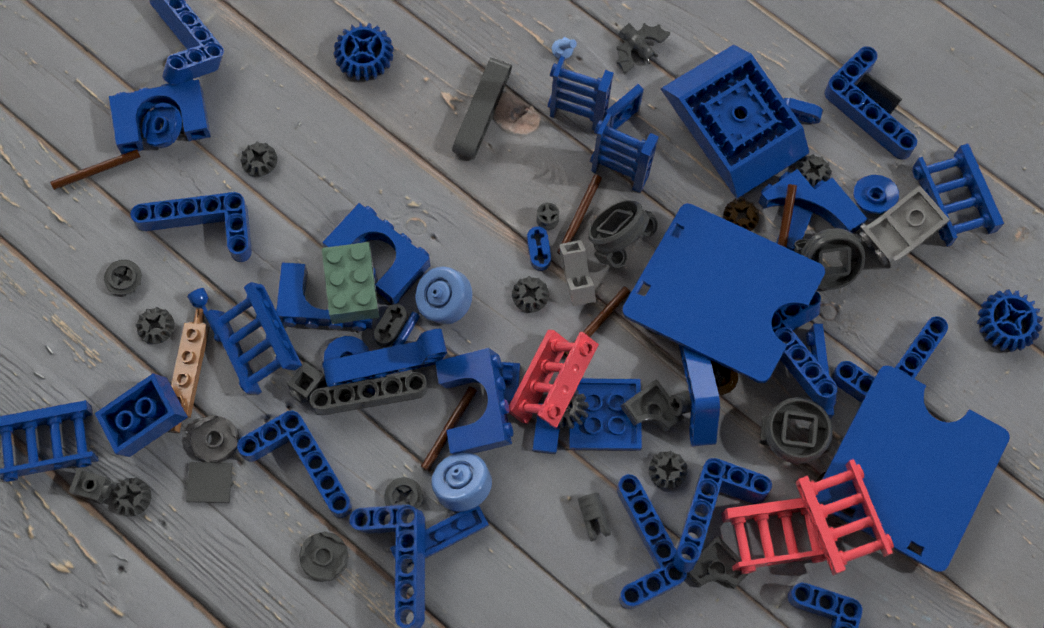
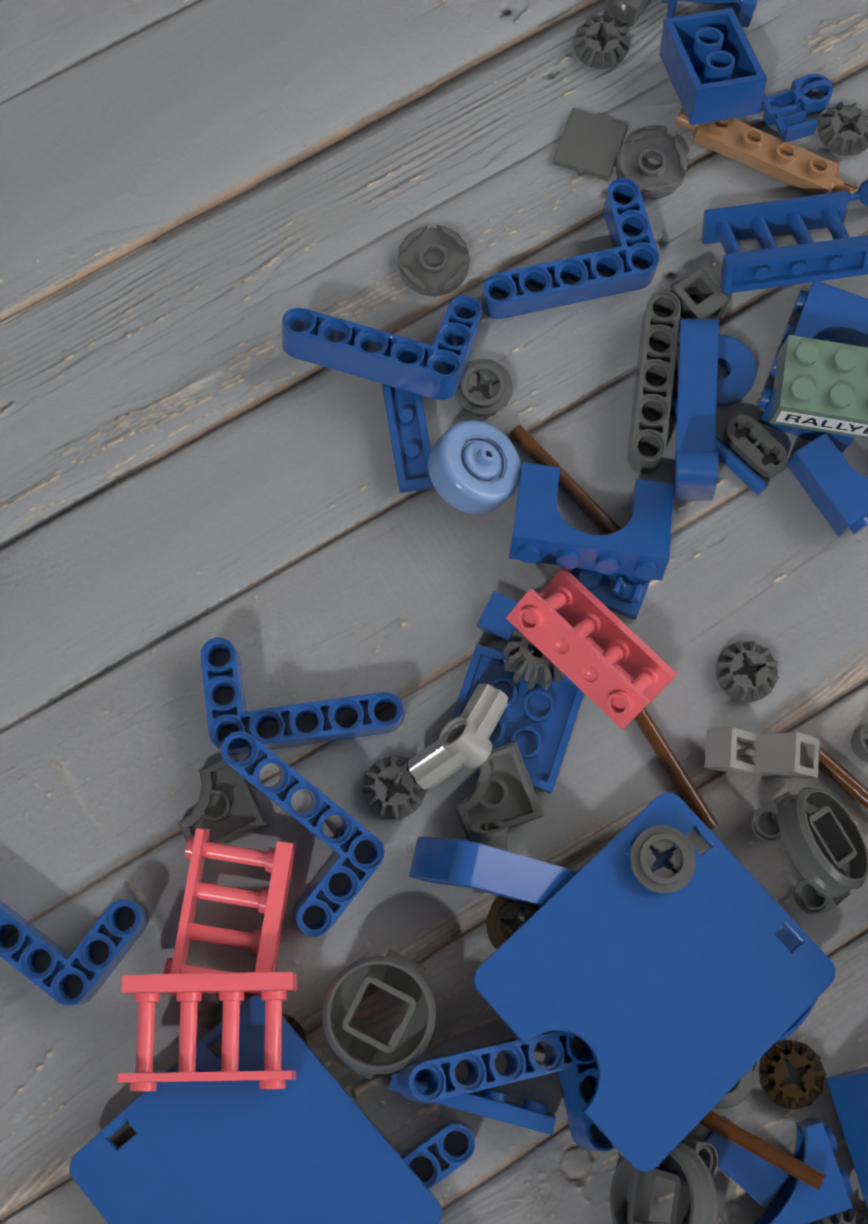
camera: 110 degrees right, 5 degrees up
medium blue wheel [415,267,473,325] -> none
blue beam [527,226,551,271] -> none
dark grey hinge [578,493,611,541] -> none
none -> light grey piece [408,684,509,790]
none -> dark grey gear [629,826,696,893]
none -> blue piece [760,74,833,142]

